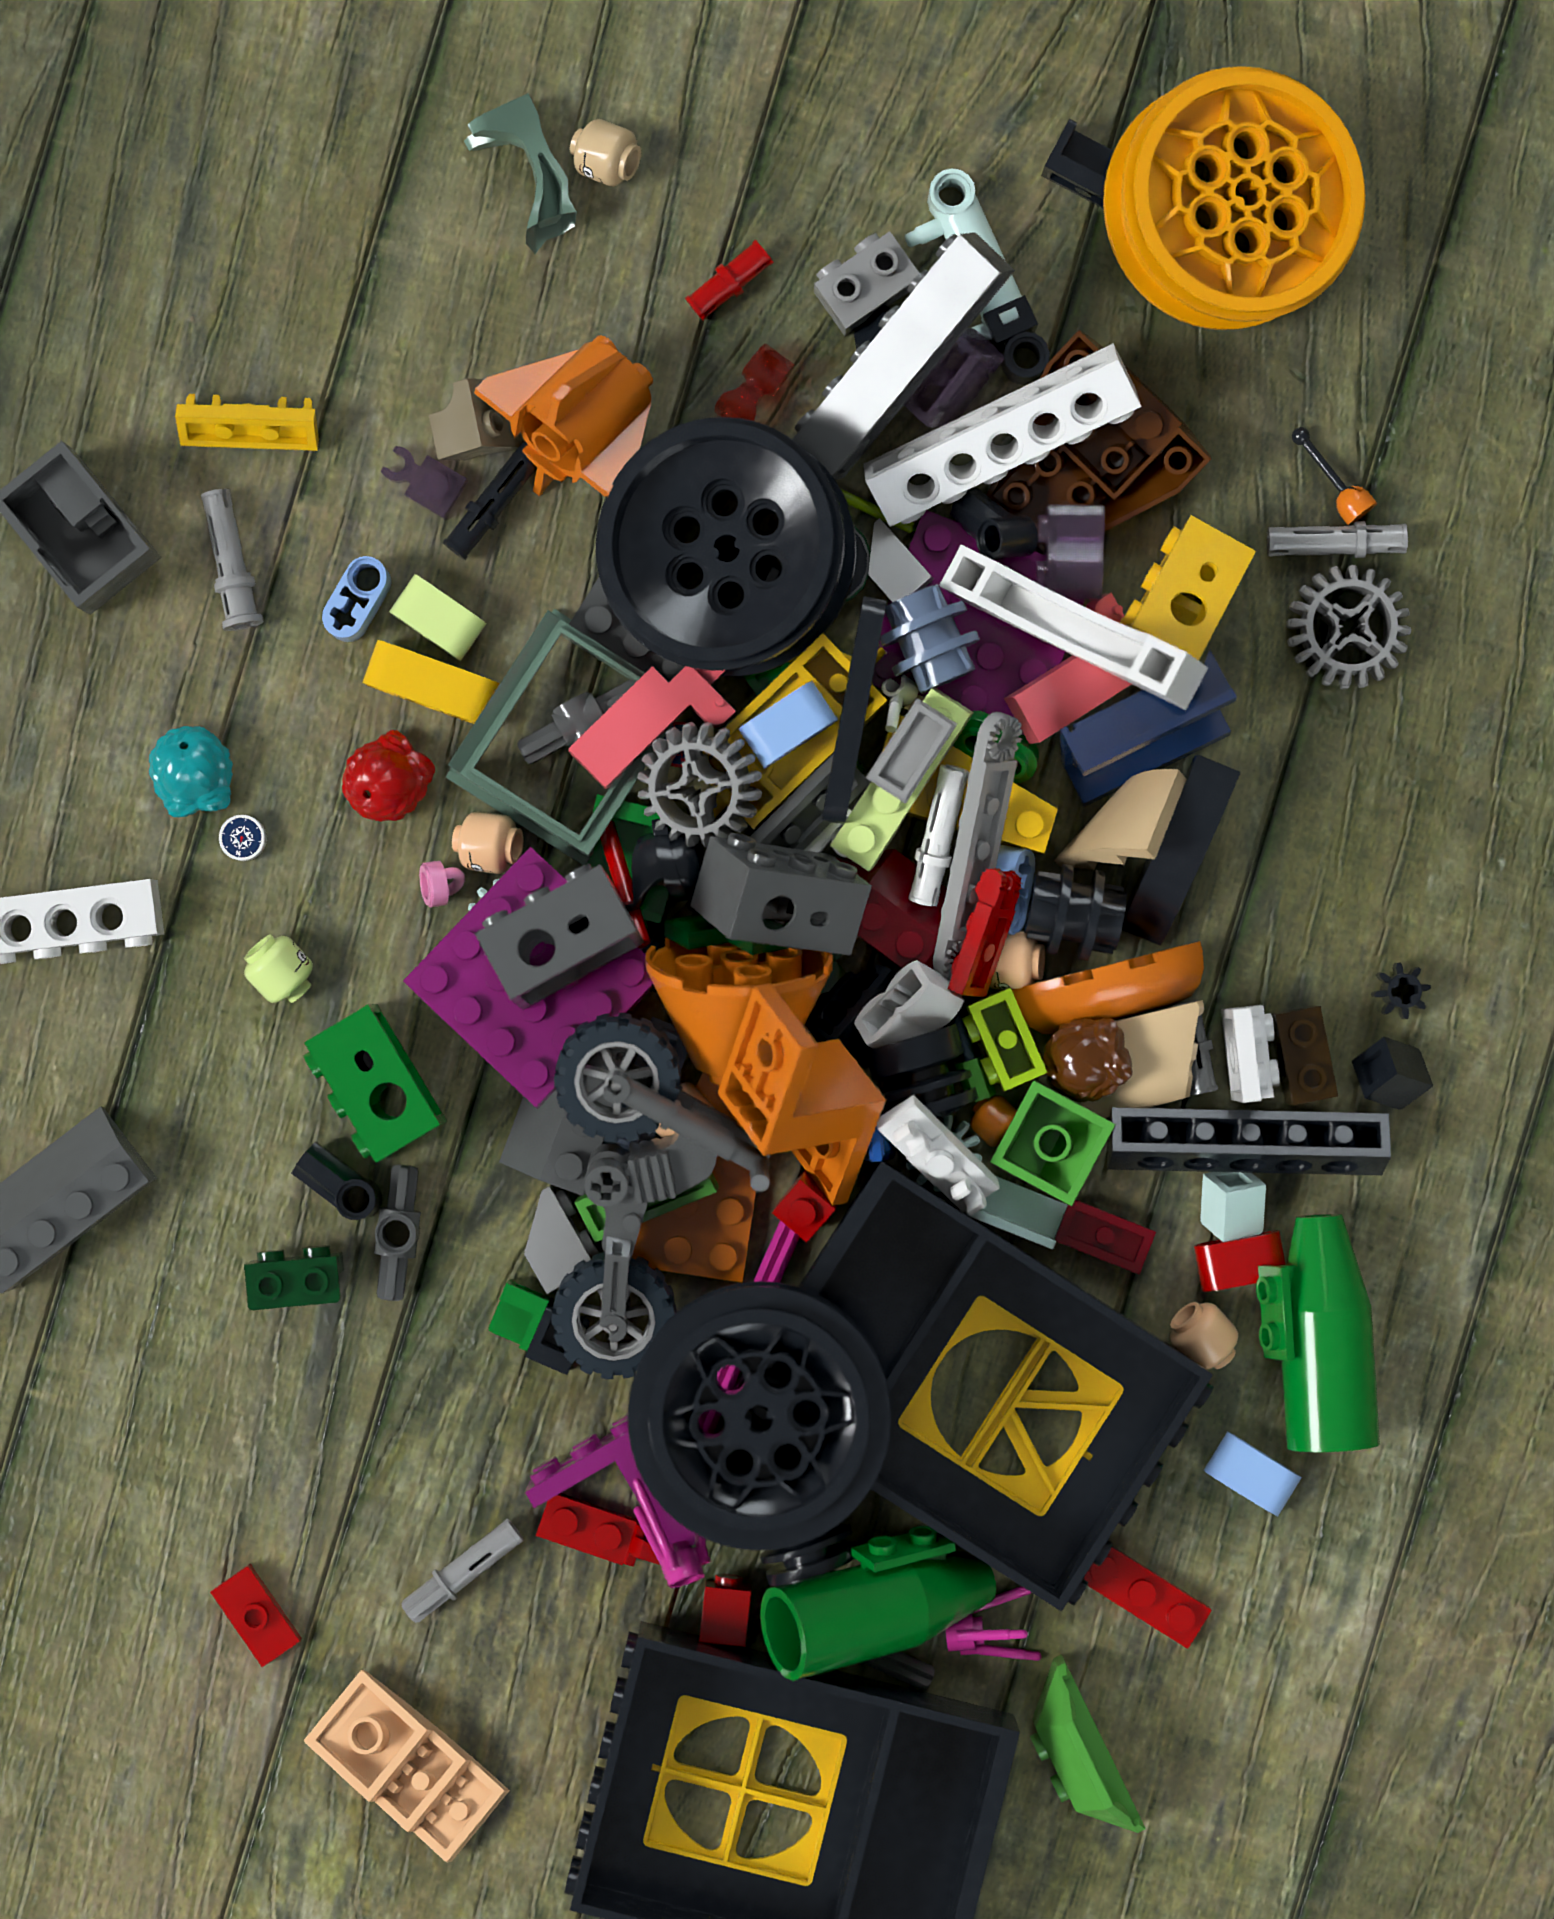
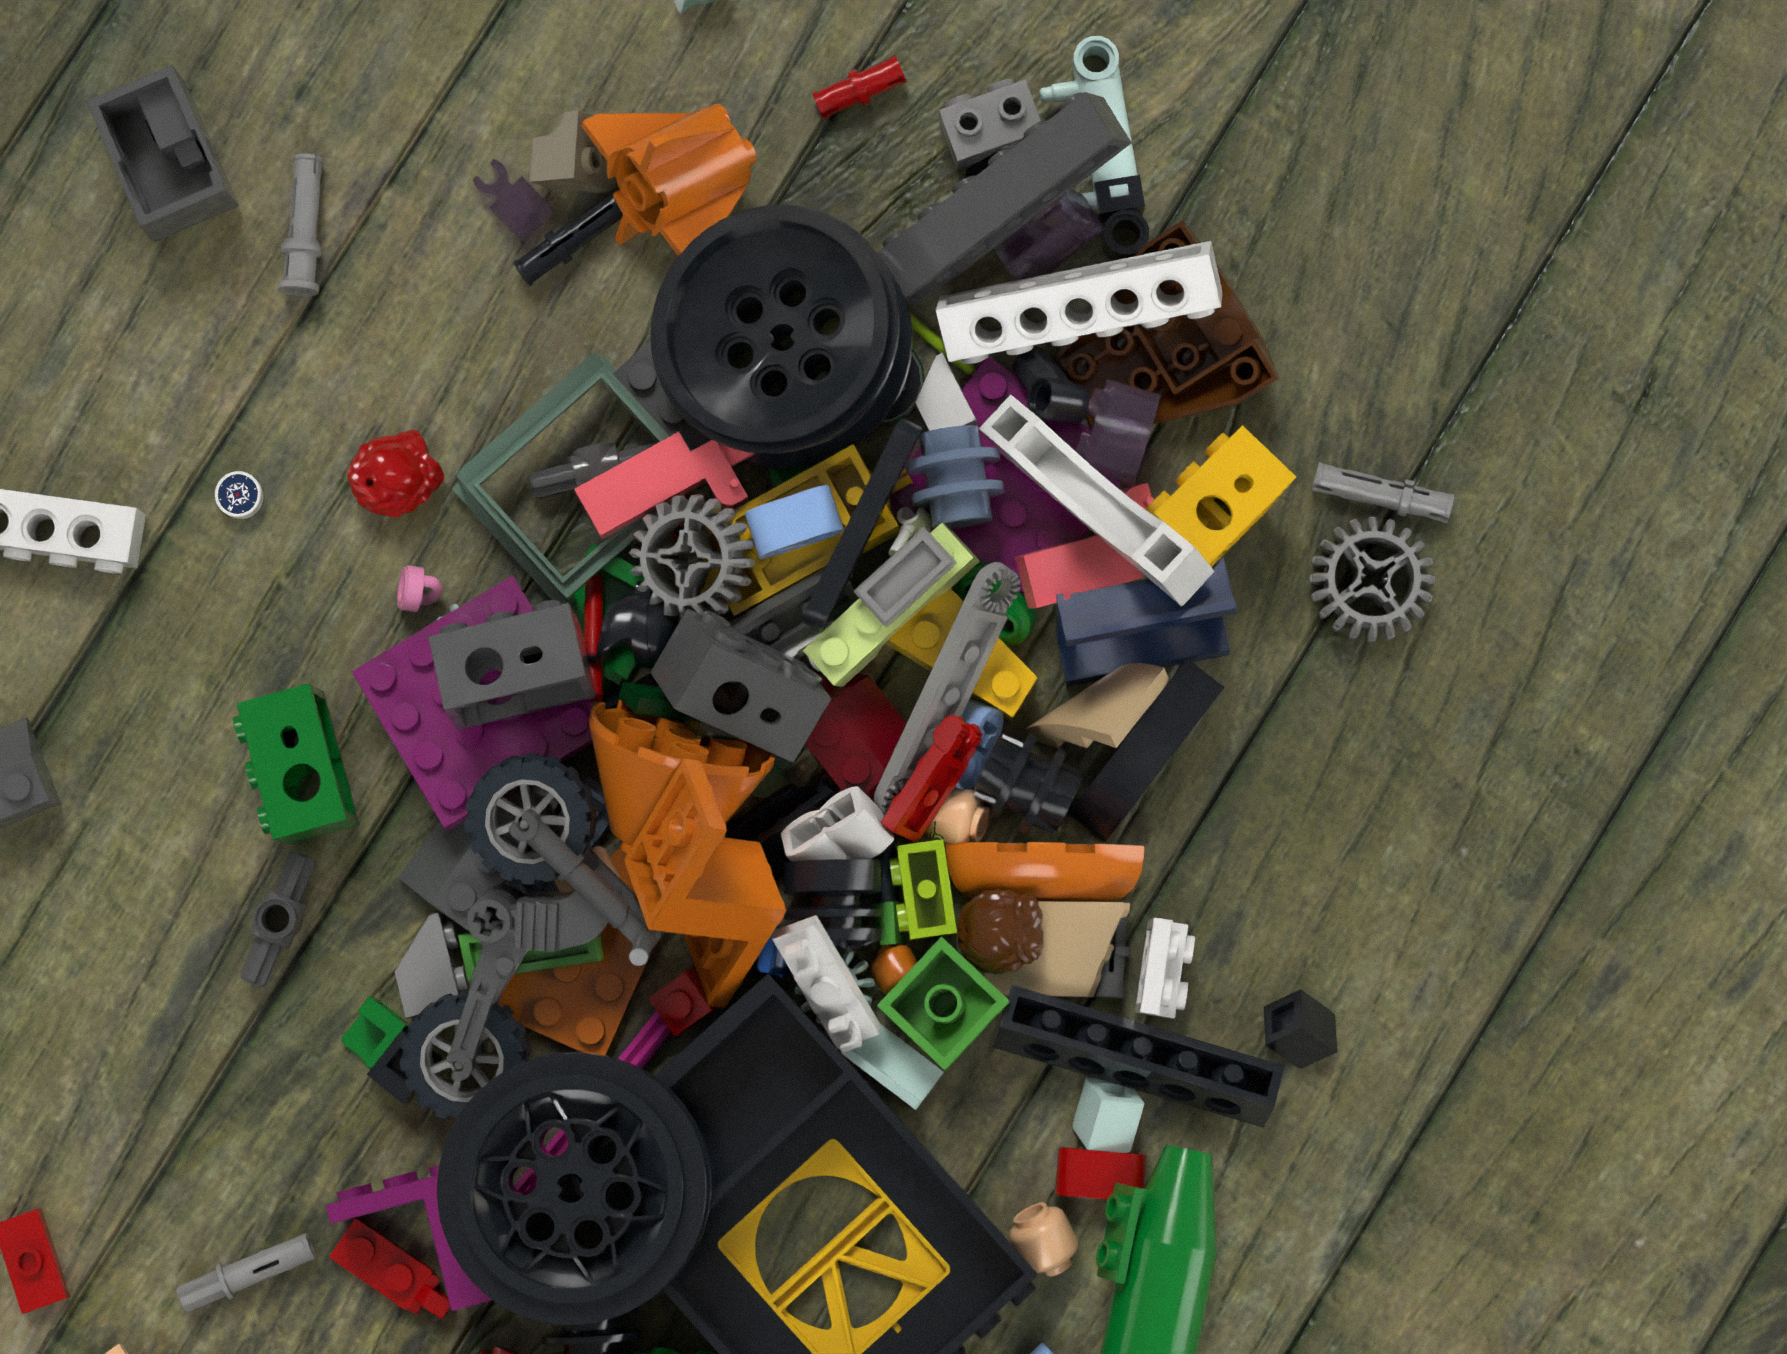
camera: 20 degrees right, 5 degrees down
teal hair [148,726,233,817] -> none
yellow plate [175,394,319,451] -> none
yellowish green head [244,934,313,1003] -> none
dark green bracket [244,1245,344,1310] -> none
black piece [291,1141,382,1220] -> none
light blue beam [322,556,391,642] -> none
yellow beam [362,640,500,724] -> none
yellowish green beam [389,574,487,661] -> none
light nougat head [452,811,523,874] -> none
dark pink plant [633,1478,711,1588] -> none
clear red leg [714,343,795,421] -> none
white pin [908,764,969,906] -> none
black panel [1041,119,1114,209] -> none
dark red plate [1054,1200,1156,1274] -> none
light orange wheel [1103,66,1365,330] -> none
dark brown brick [1271,1006,1339,1105] -> none
hinge [1292,427,1377,526] -> none
black gear [1371,962,1431,1019] -> none

